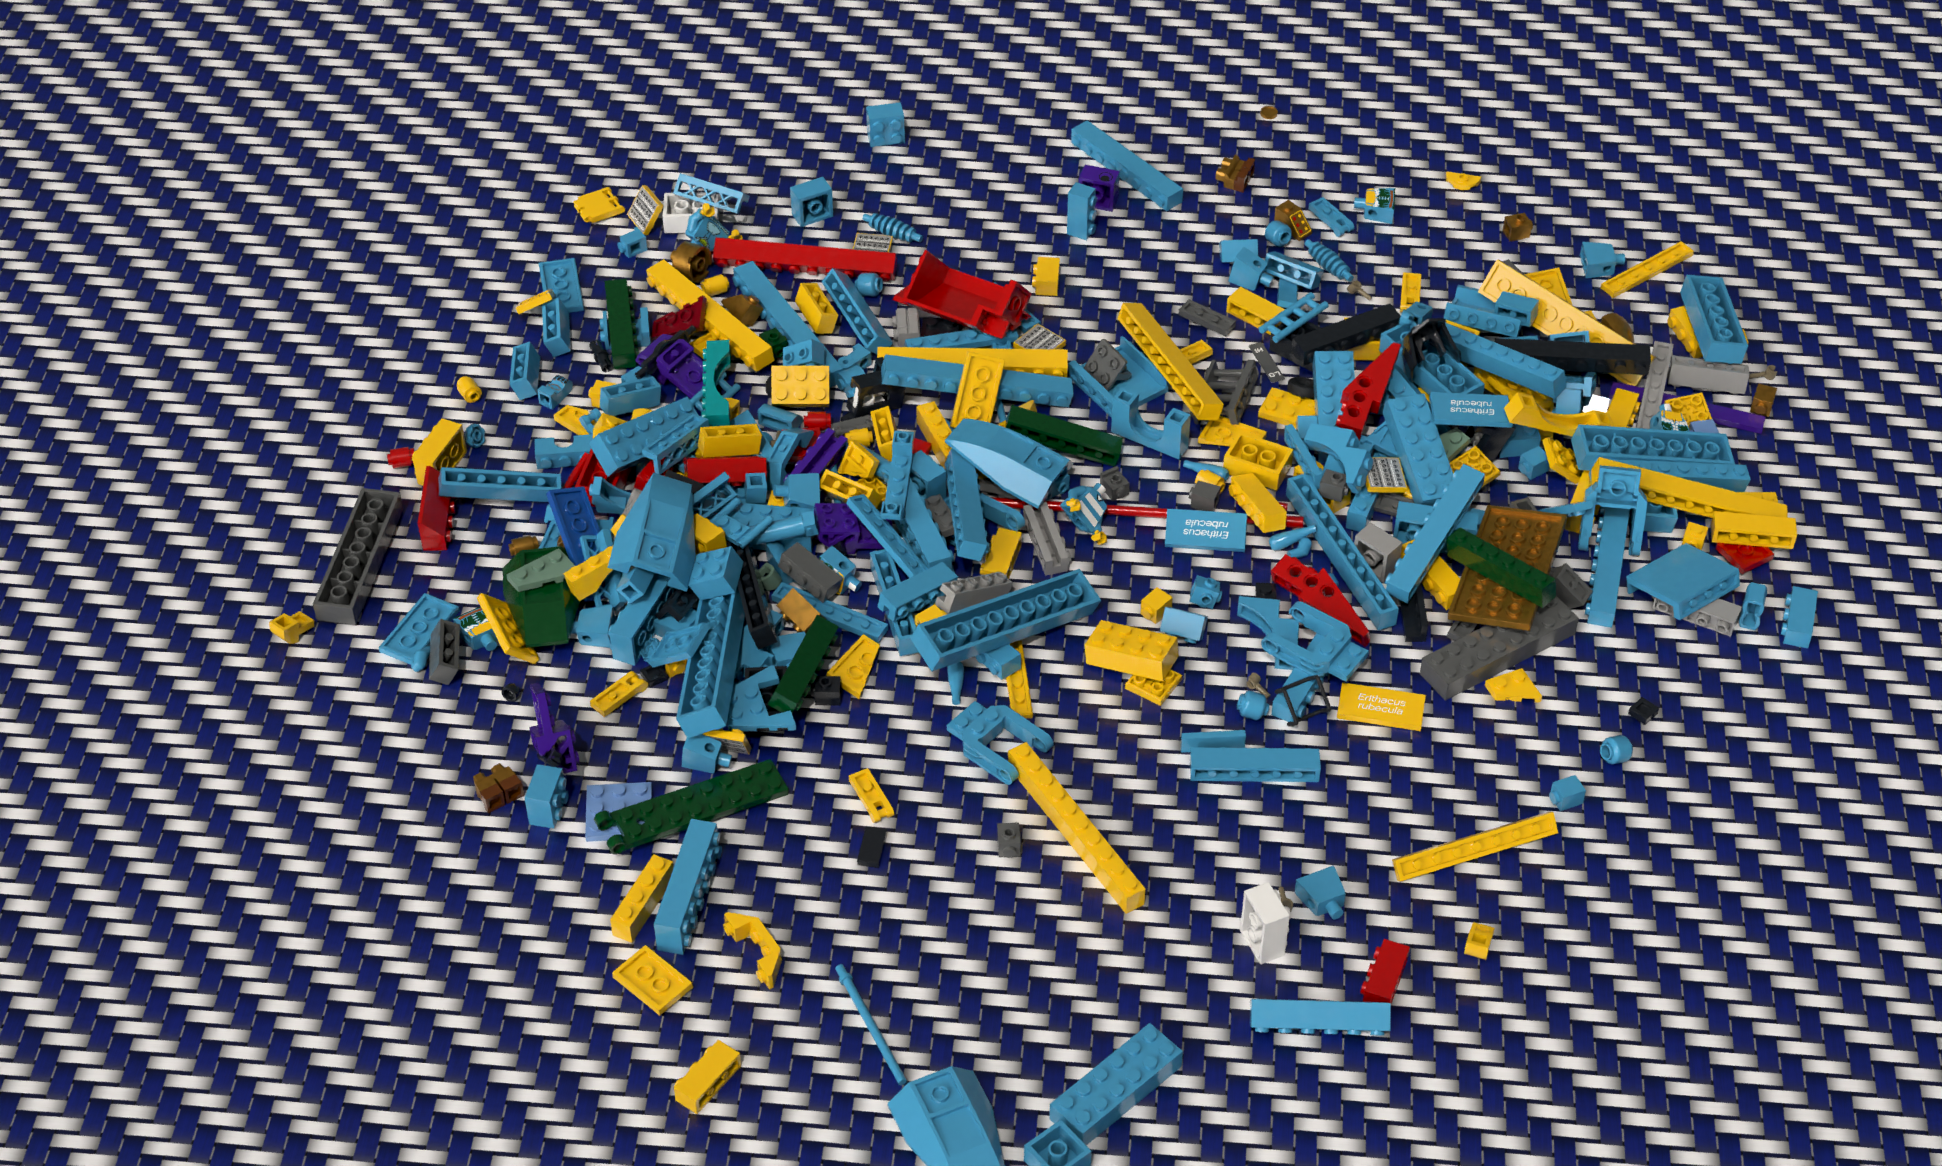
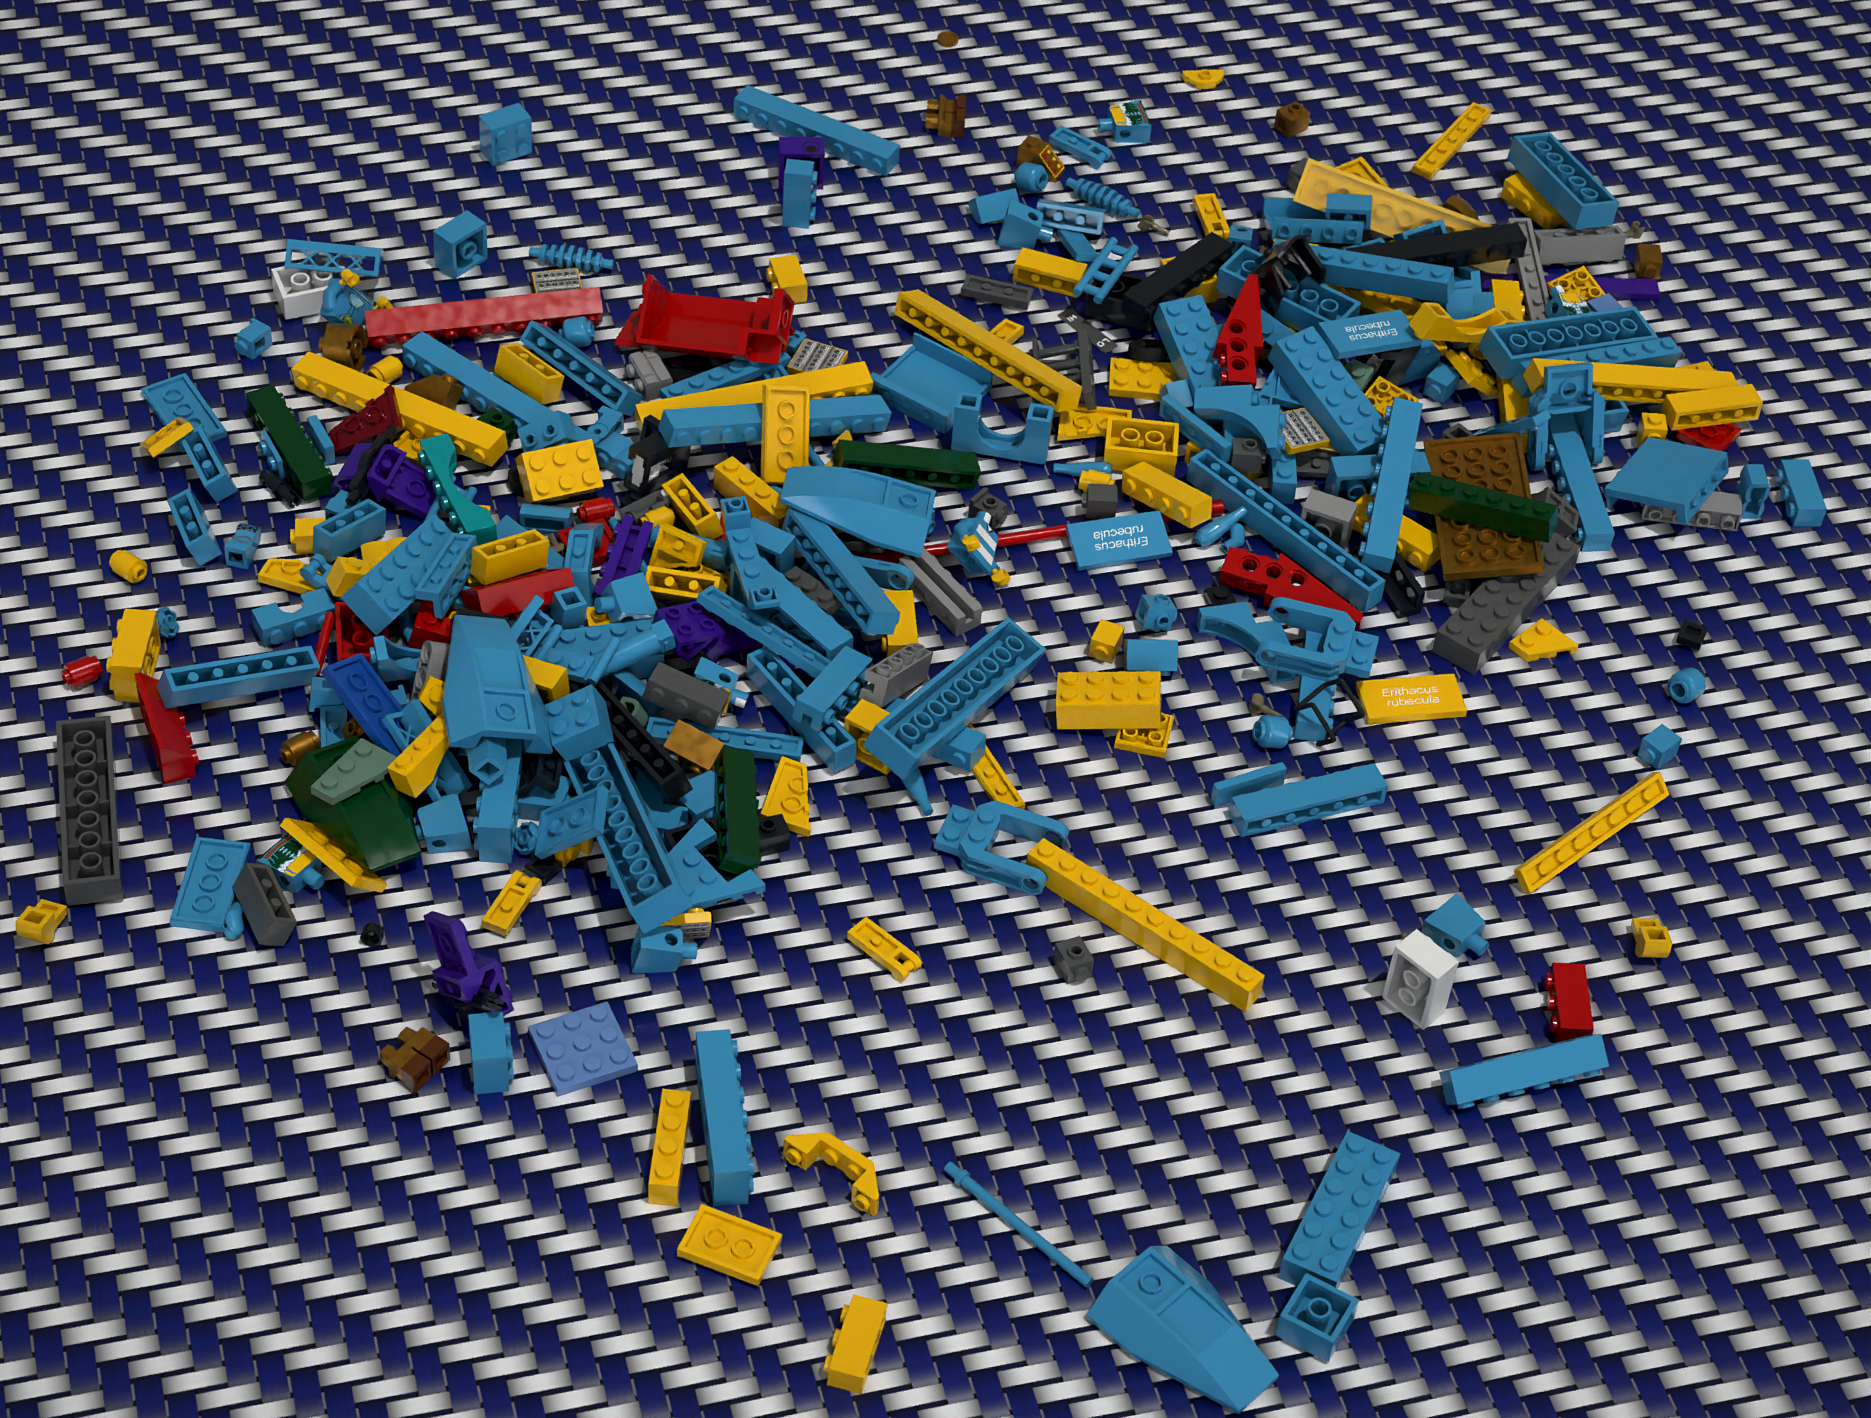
camera: 25 degrees left, 0 degrees up
yellow plate [573,187,625,223] -> none
dark green hinge [594,759,789,854] -> none
tile [627,185,664,235] -> none
black tile [857,826,887,868] -> none
dark grey bracket [1084,339,1132,391] -> none
dark azure hinge [1399,309,1414,326] -> none
dark azure torso [1580,242,1625,278] -> none

